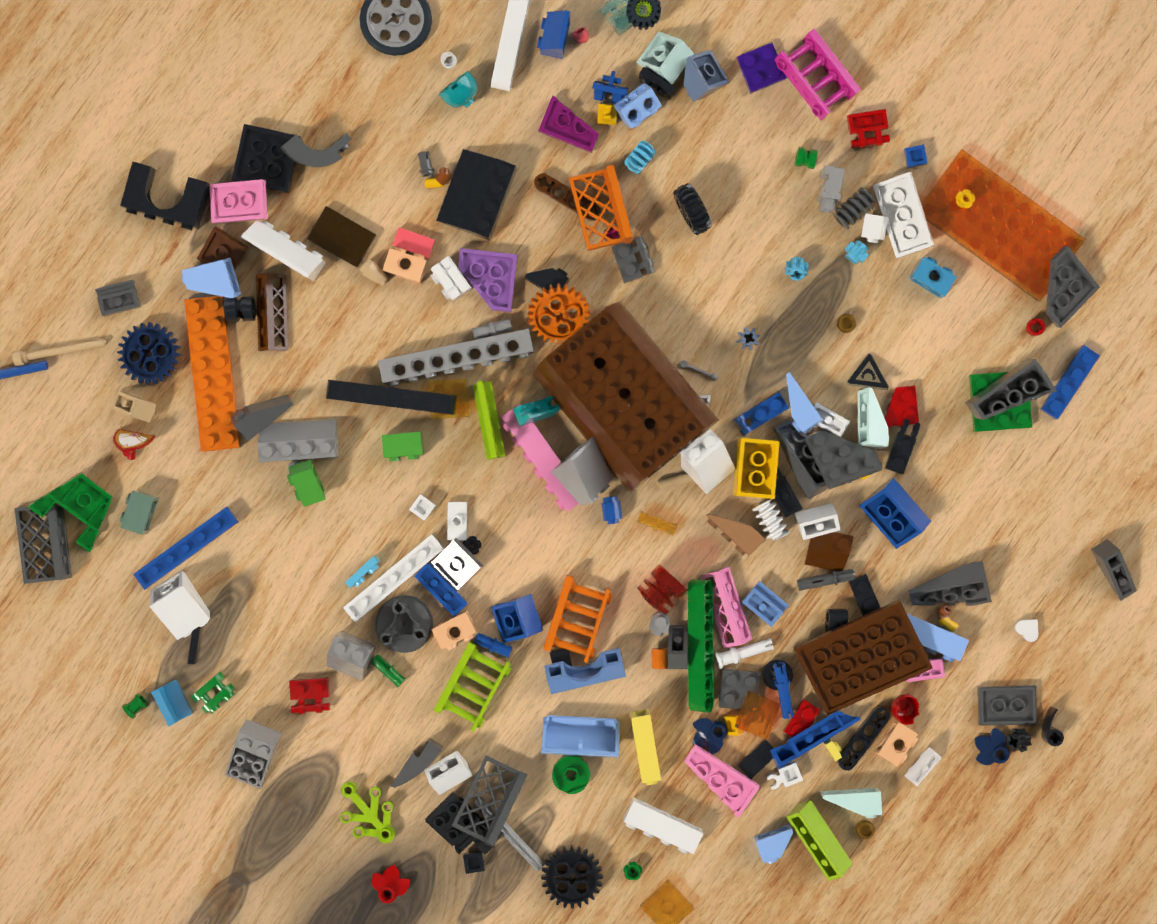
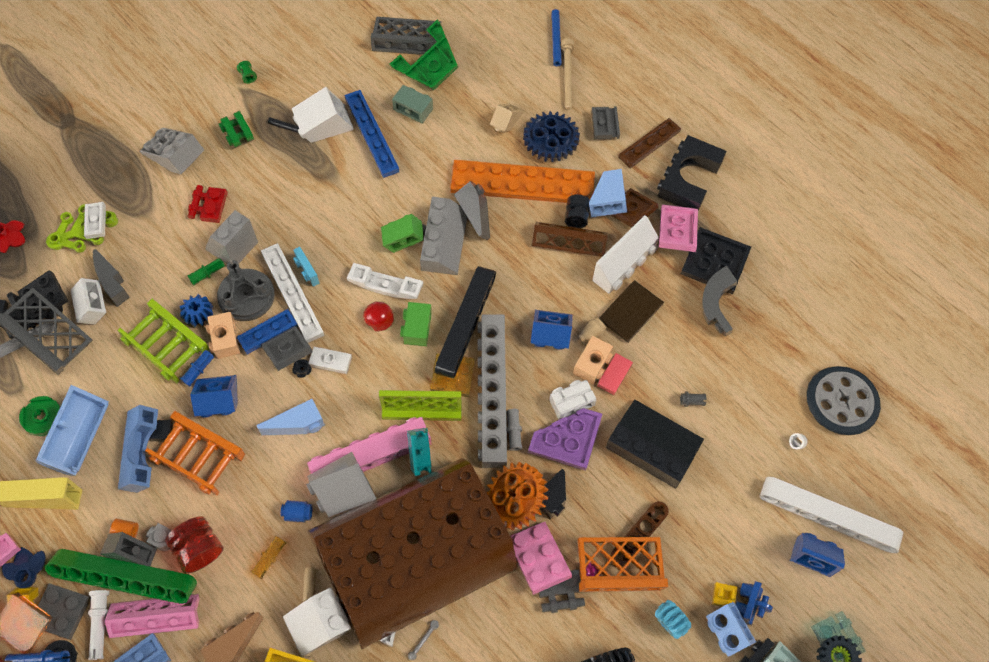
camera: 100 degrees right, 25 degrees down
shield [113,429,156,460] -> none
dark azure panel [151,680,193,727] -> none
white plate [409,494,436,521] -> none
arm [425,167,450,188] -> none
teal cylinder [439,71,478,108] -> none
magenta wing [538,95,599,153] -> none
coral hinge [572,27,589,44] -> none
none -> white plate [84,202,106,239]
none -> blue gear [180,294,213,327]
none -> light blue slope [256,399,325,435]
none -> white slope [347,263,423,299]
none -> red hair [363,301,394,332]
none -> bright pink plate [511,522,572,595]
none -> blue slope [531,309,573,350]
none -> reddish brown tile [618,118,681,169]

